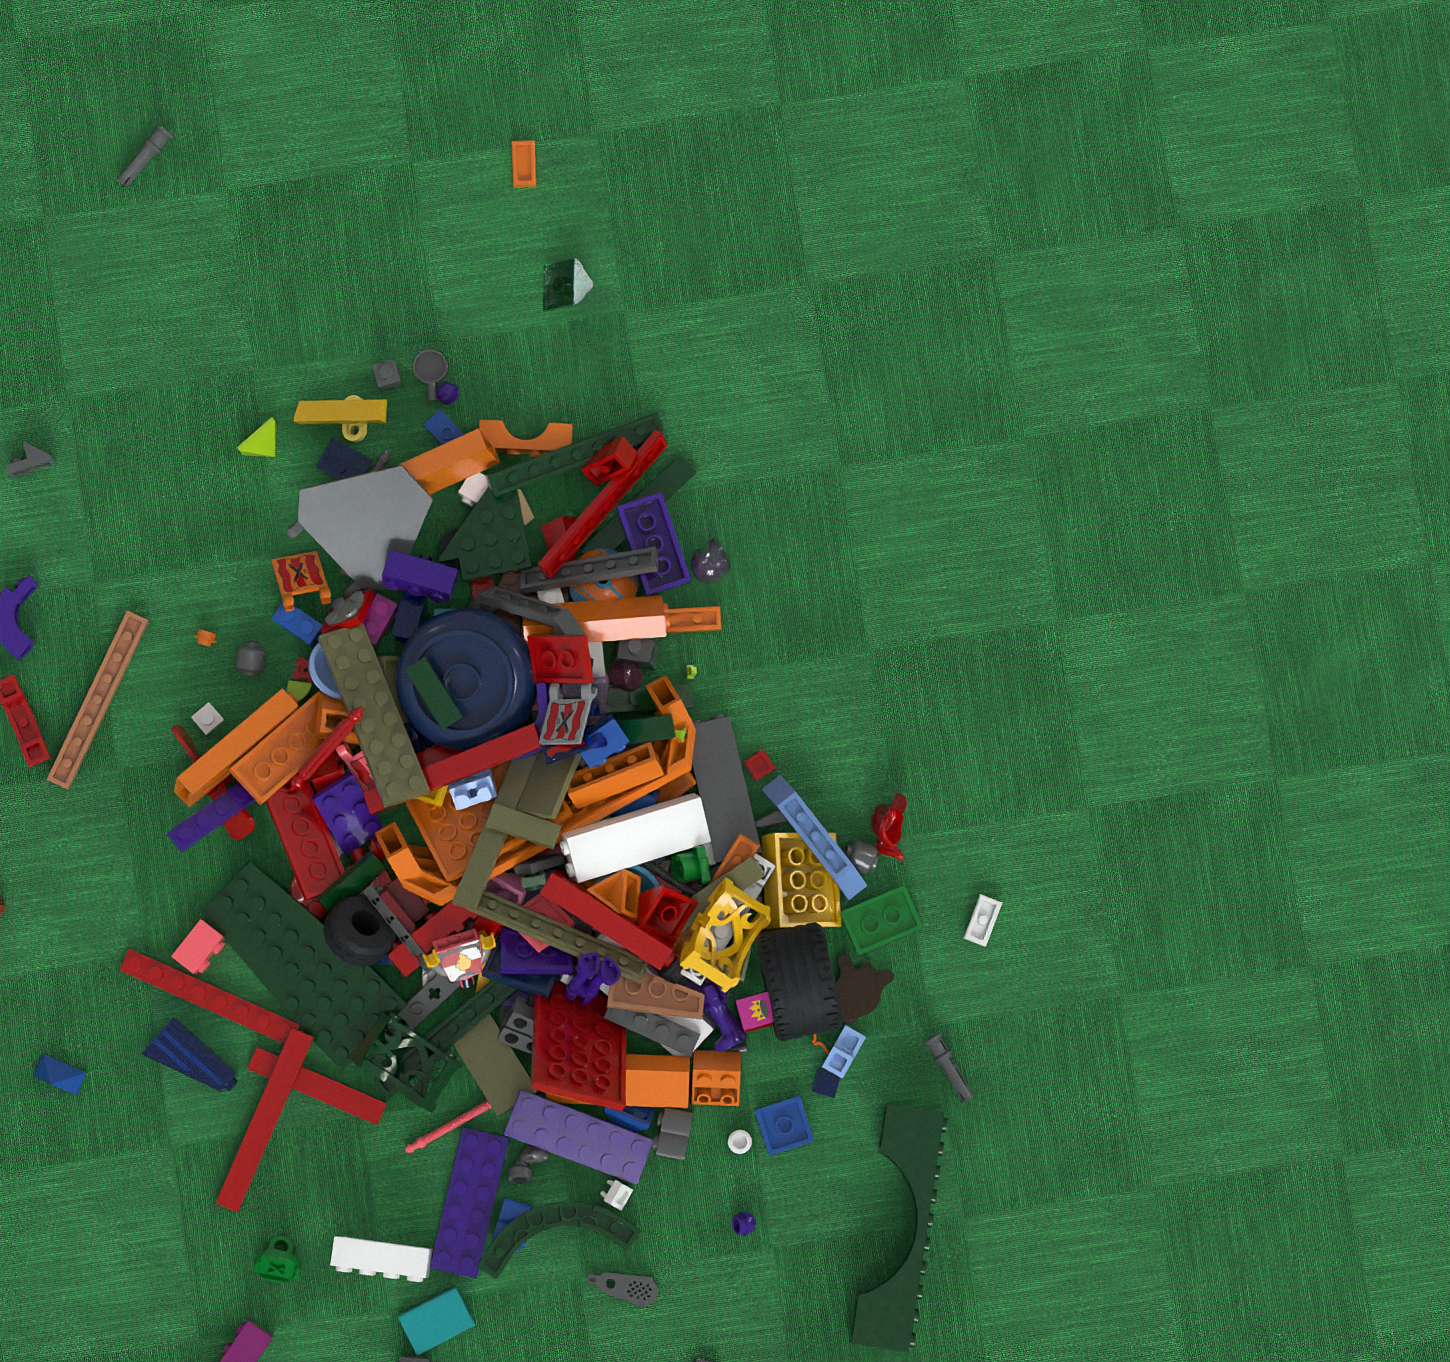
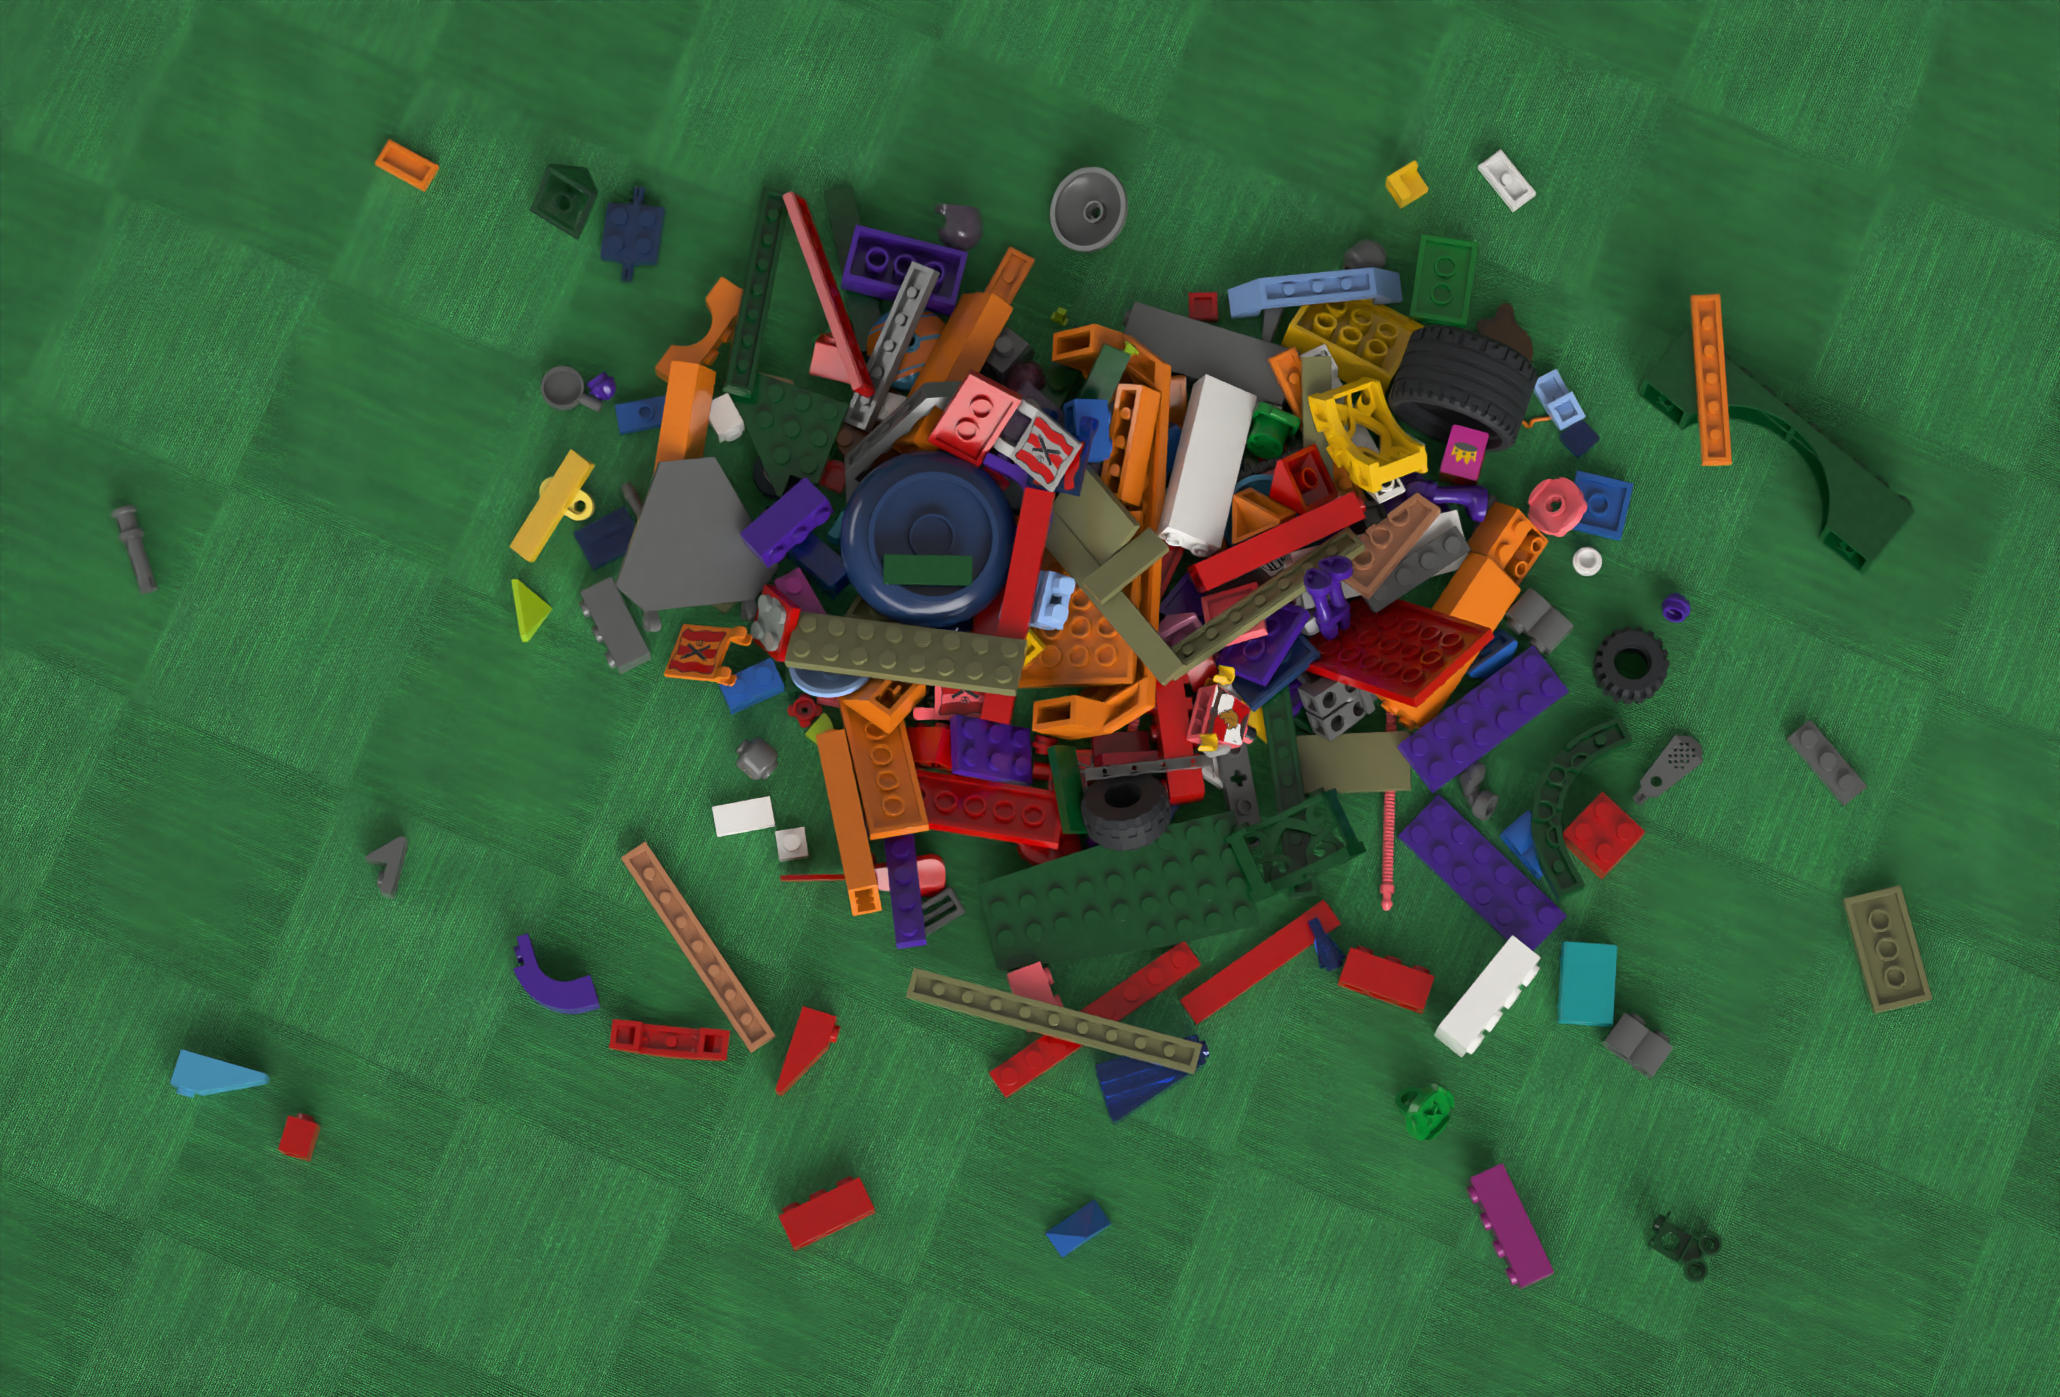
camera: 60 degrees left, 5 degrees down
orange plate [194,629,217,647] -> none
red tile [216,1028,314,1212] -> none
red wheel [289,706,364,791] -> none
dark grey brick [372,359,403,393] -> none
dark grey tile [514,854,565,875] -> none
dark green plate [520,870,546,891] -> none
red slope [581,436,637,486] -> none
white tile [600,1180,633,1211] -> none
hair [871,793,907,862] -> none
dark grey pin [923,1033,975,1103] -> none
none -> dark grey brick [578,577,651,674]
none -> dark blue plate [600,186,666,283]
none -> white tile [712,796,775,837]
none -> red slope [775,1006,841,1096]
none -> olive plate [906,968,1202,1074]
none -> dark grey tile [922,886,966,936]
none -> dark grey dish [1050,167,1128,253]
none -> clear blue cone [1307,917,1346,972]
none -> red brick [1338,946,1435,1014]
none -> yellow panel [1385,160,1428,209]
none -> coral plate [1528,477,1587,537]
none -> red brick [1563,792,1645,880]
none -> black tyre [1592,626,1669,705]
none -> orange tile [1690,294,1732,466]

